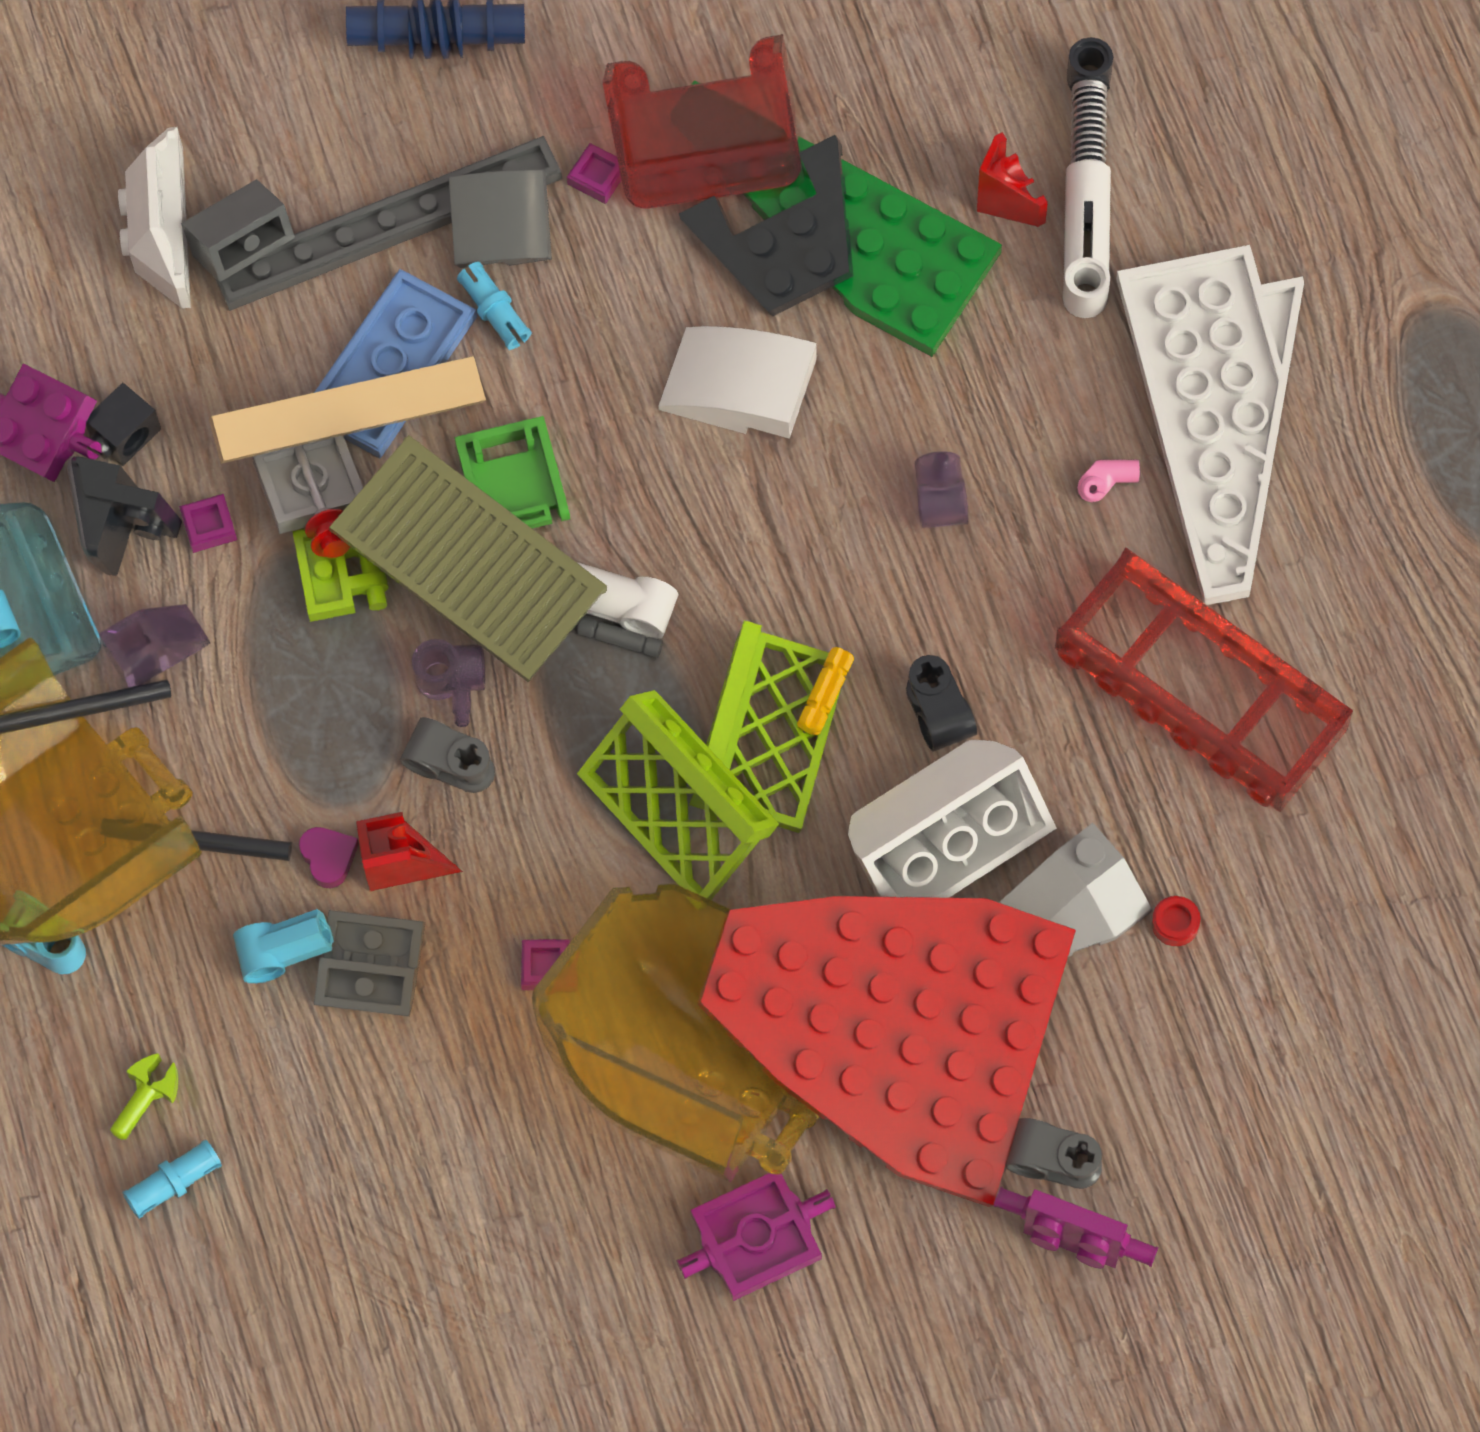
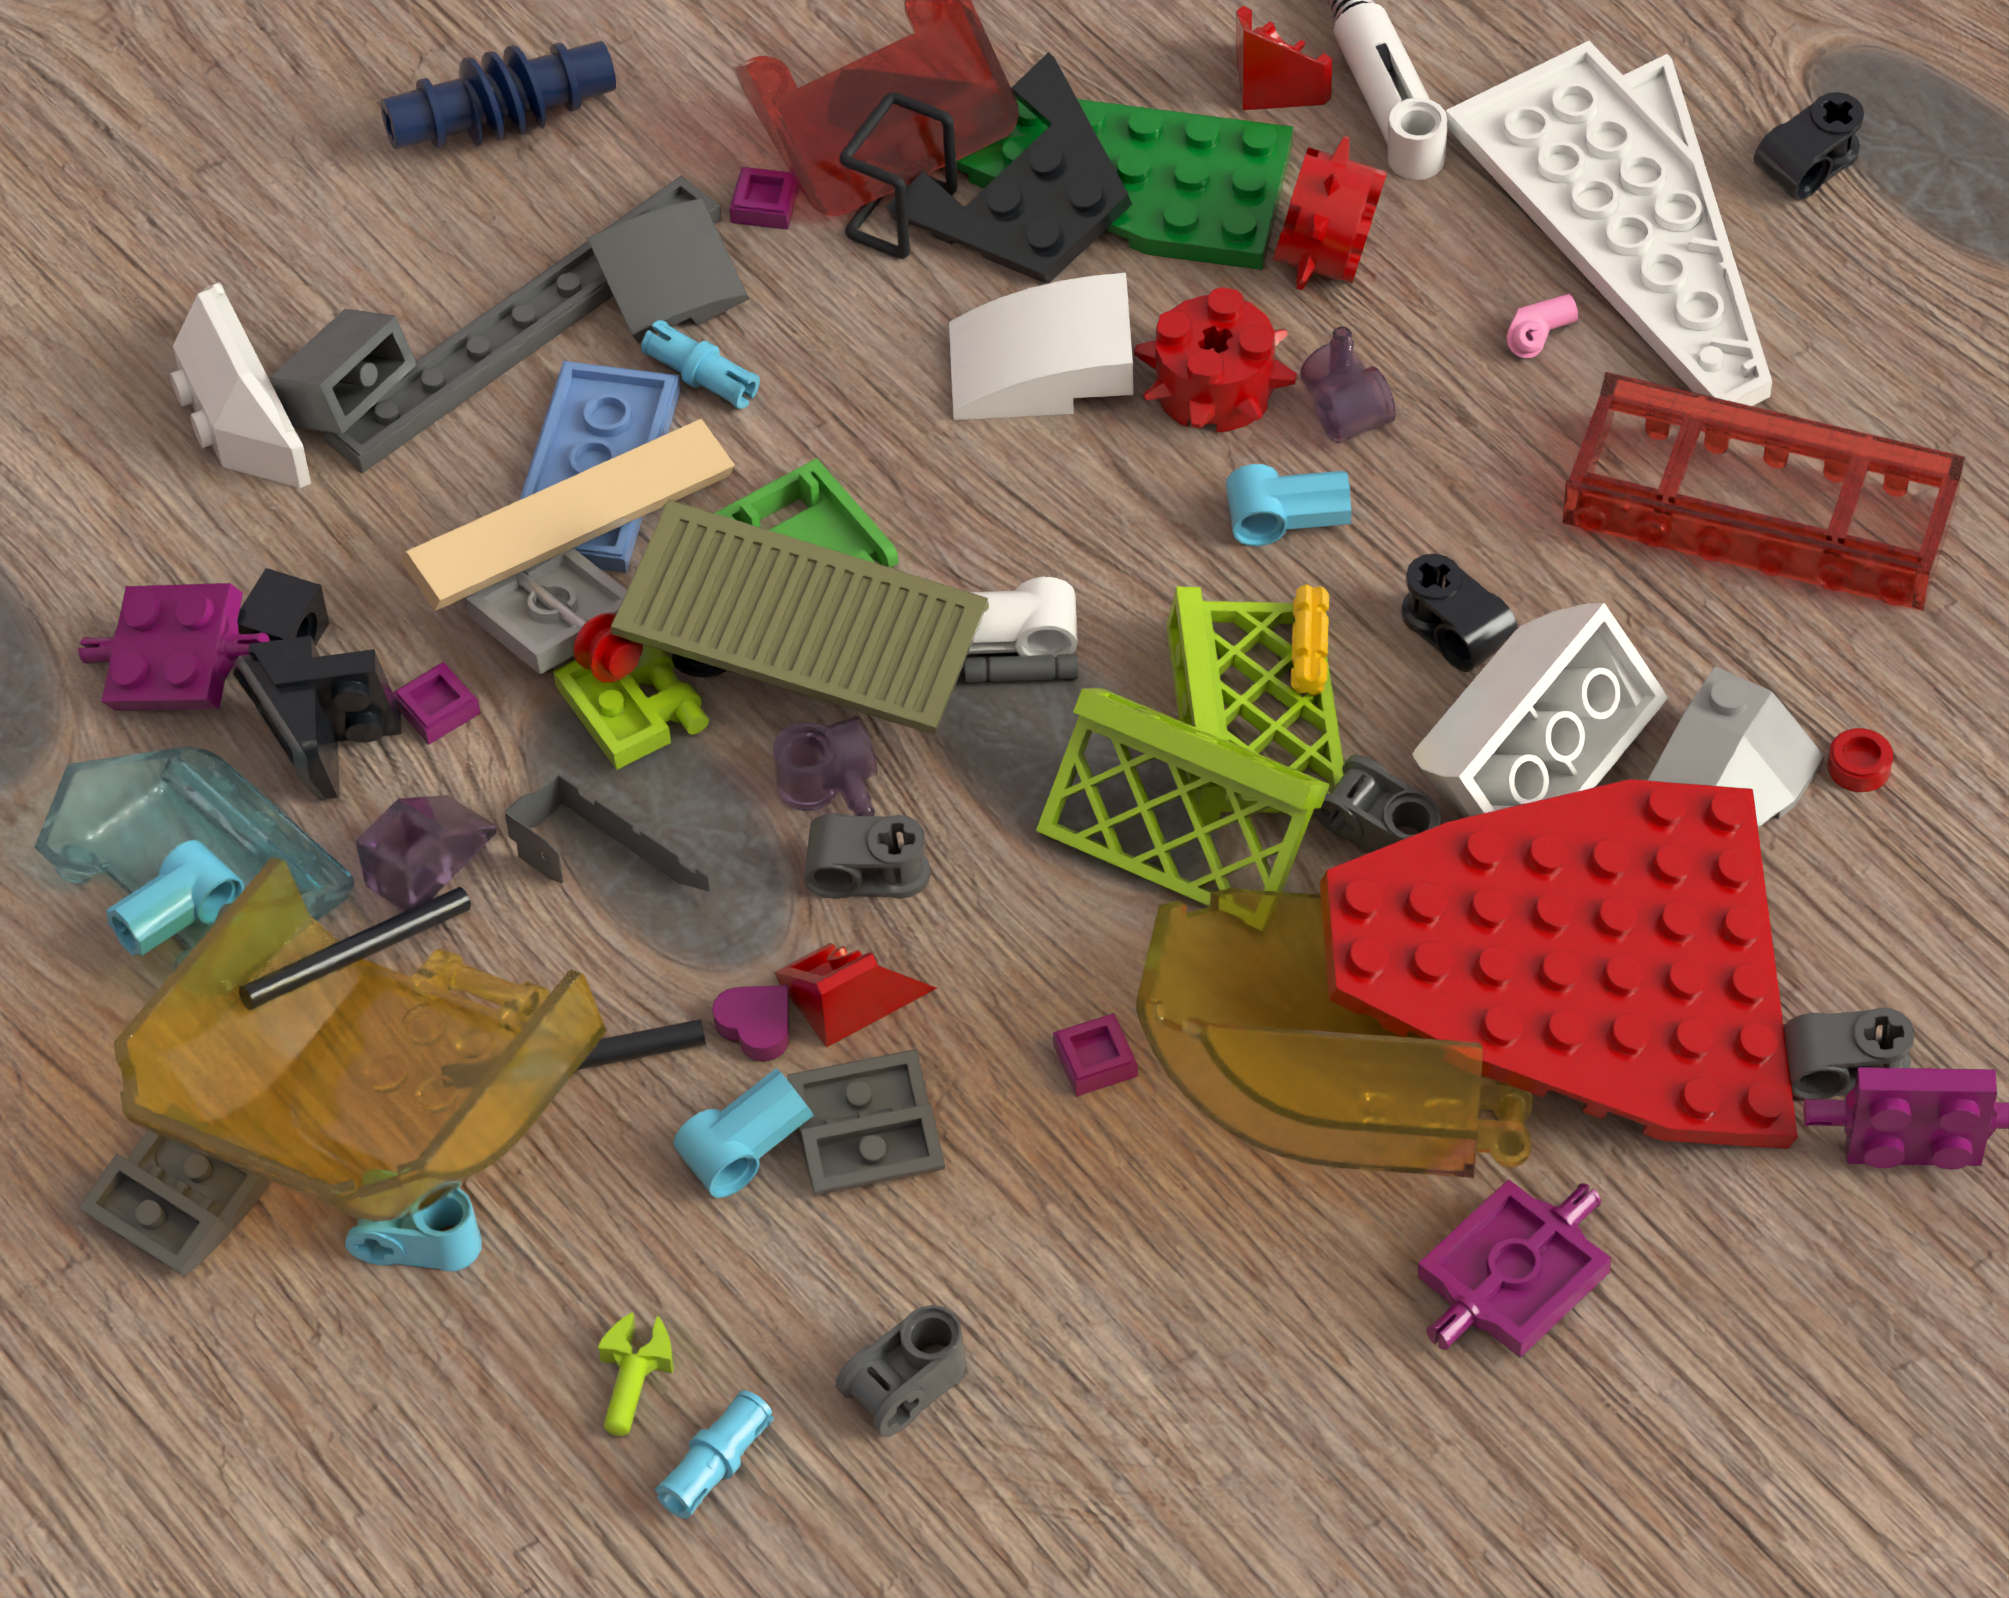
camera: 20 degrees left, 15 degrees down
none -> dark grey piece [505,775,710,892]
none -> dark grey piece [835,1305,967,1436]
none -> black piece [839,92,958,259]
none -> red brick [1134,287,1297,432]
none -> medium azure piece [1225,464,1351,546]
none -> red brick [1273,135,1387,290]
none -> dark grey piece [1313,754,1441,853]
none -> black piece [1753,92,1864,200]

